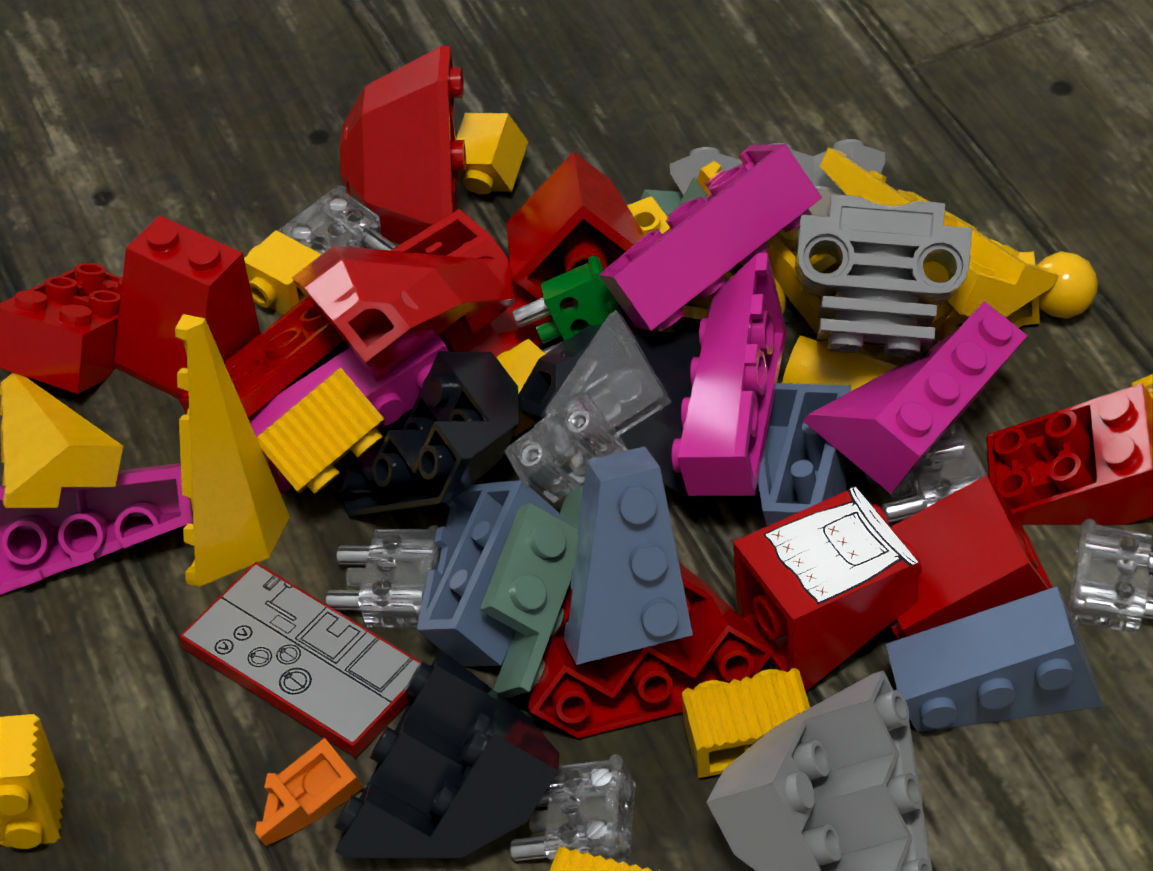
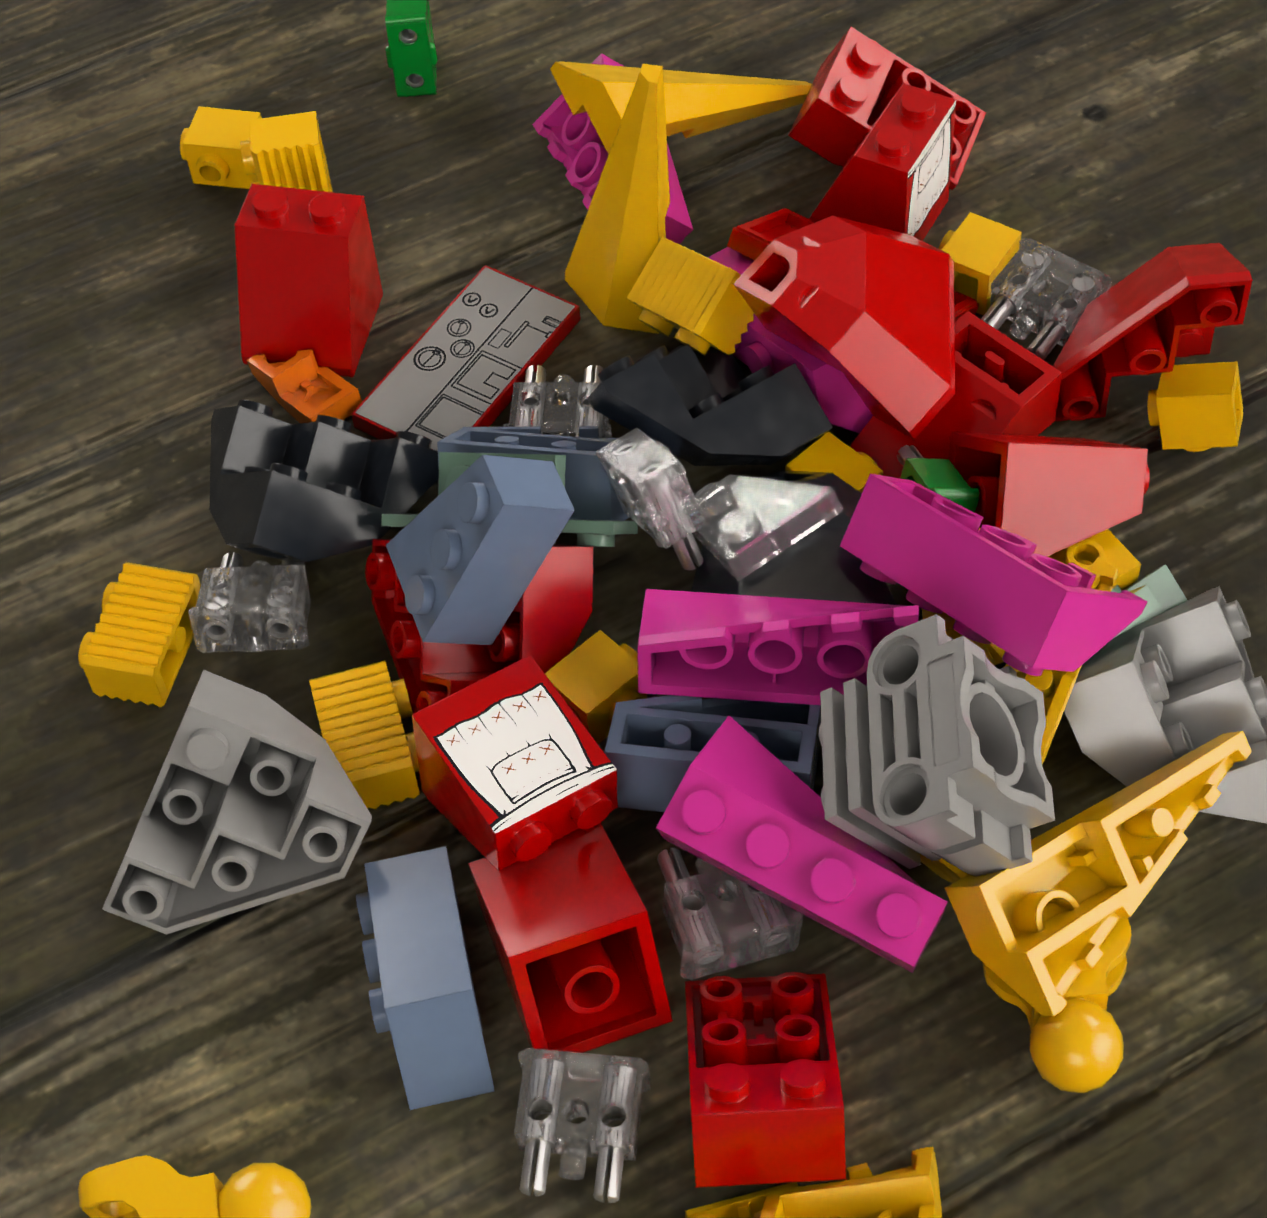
camera: 85 degrees right, 5 degrees up
none -> red slope [234,184,383,377]
none -> yellow brick [545,630,647,744]

